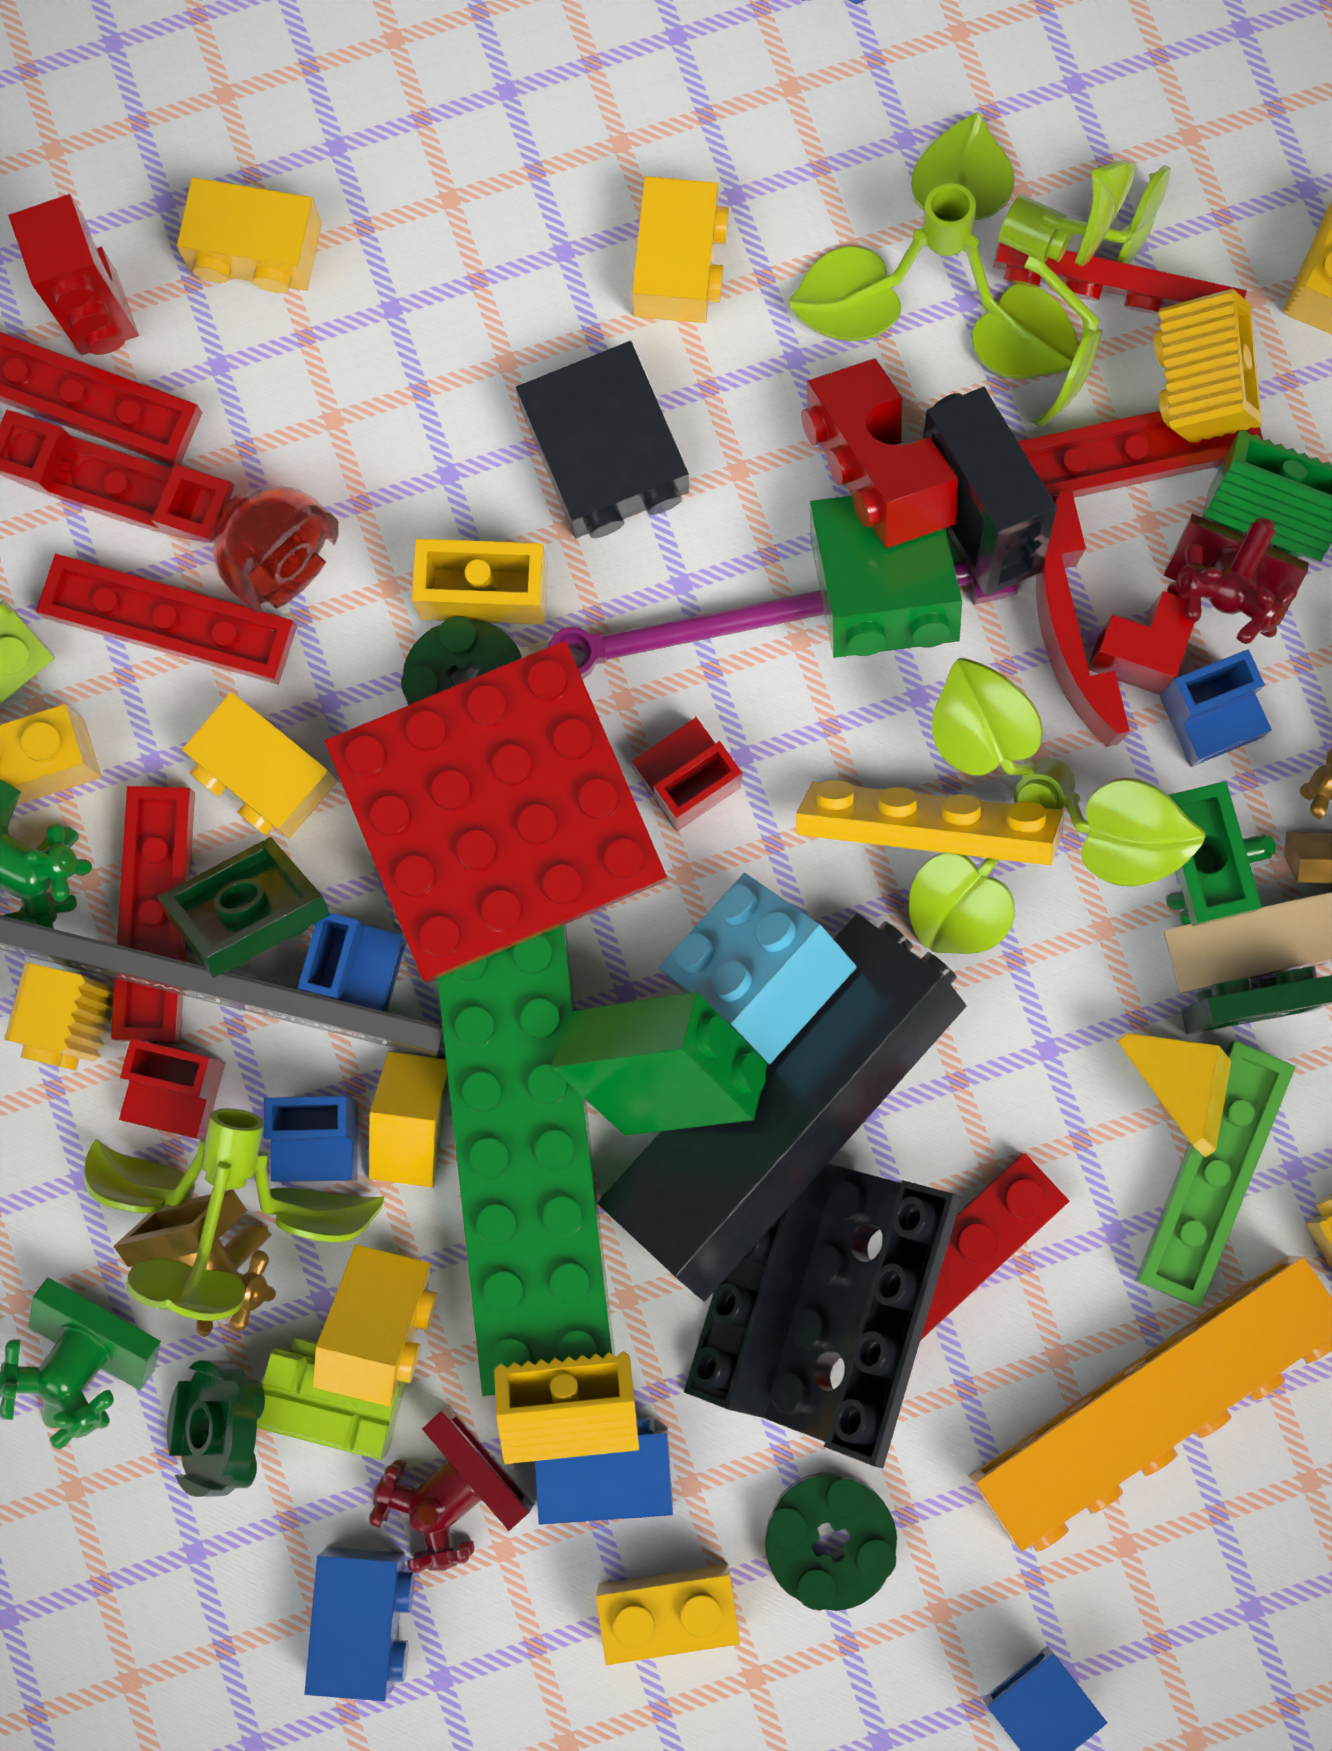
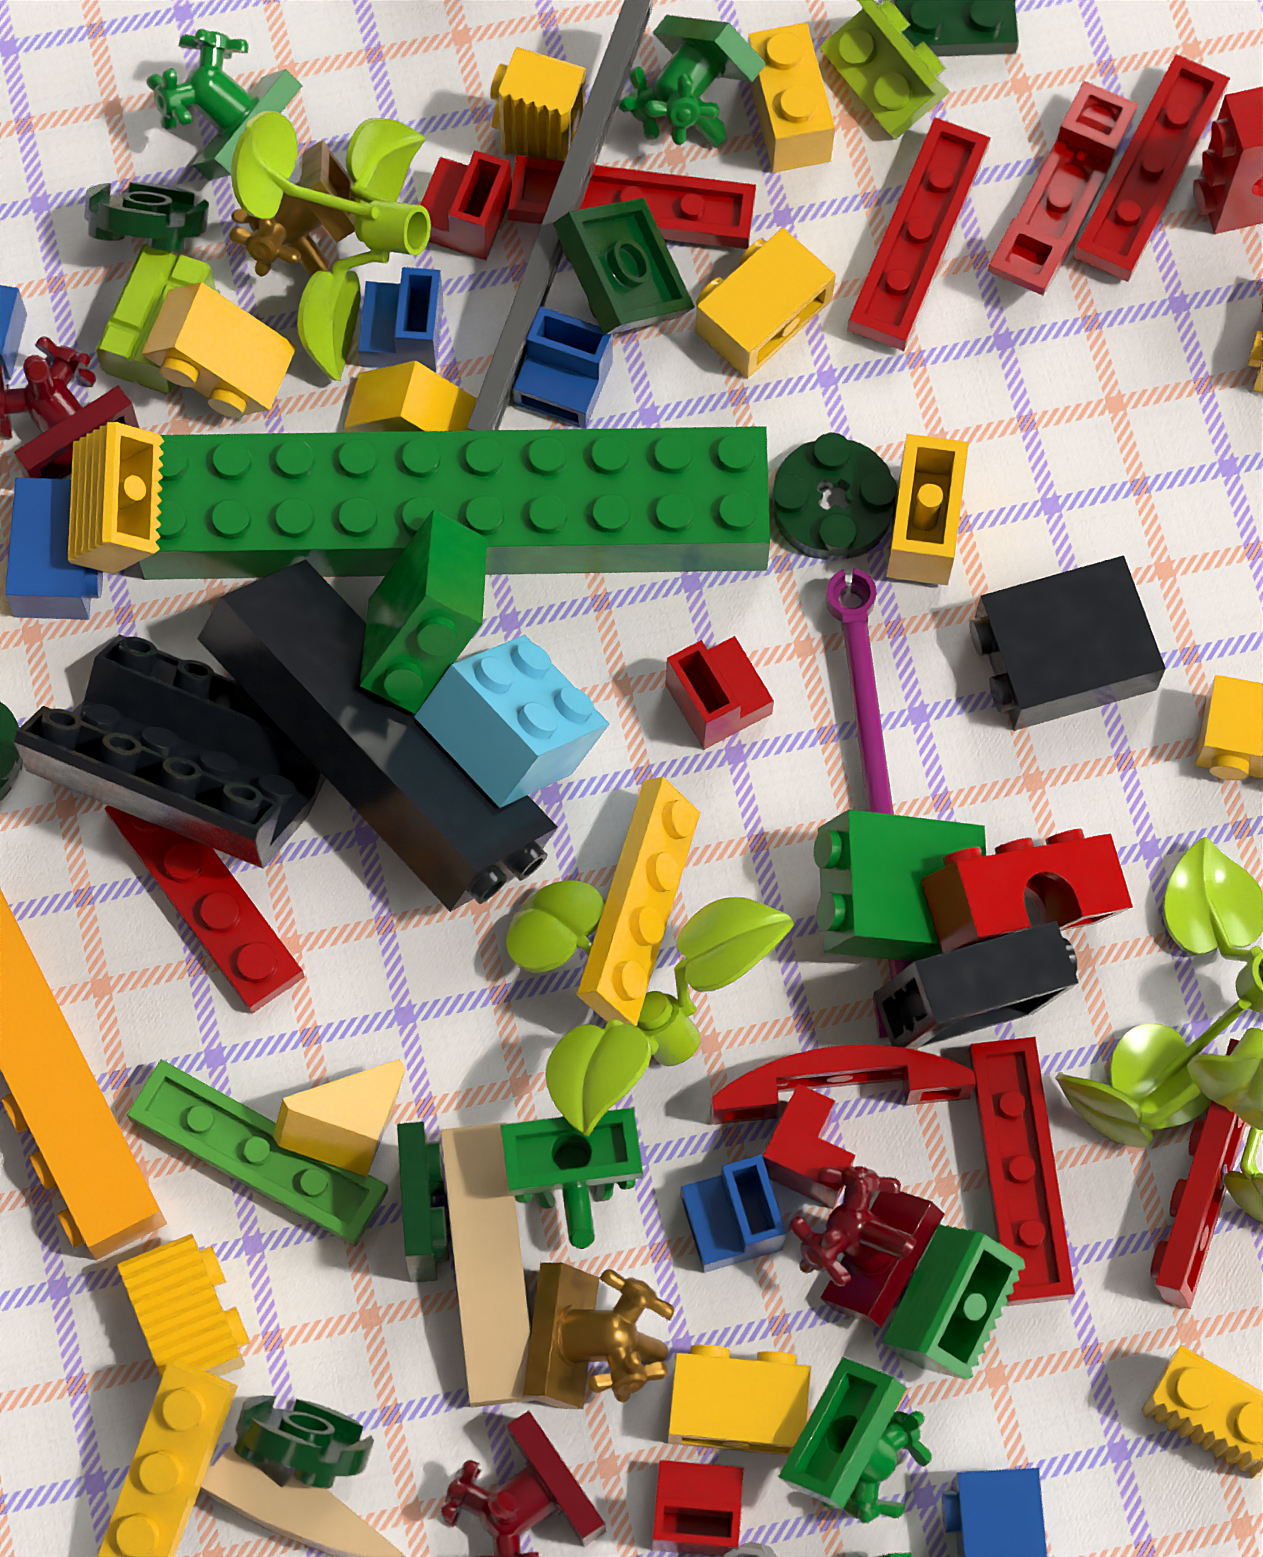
camera: 90 degrees right, 10 degrees down
clear red cylinder [213,484,339,613] -> none
red plate [324,640,668,983] -> none
yellow brick [1153,289,1262,442] -> none

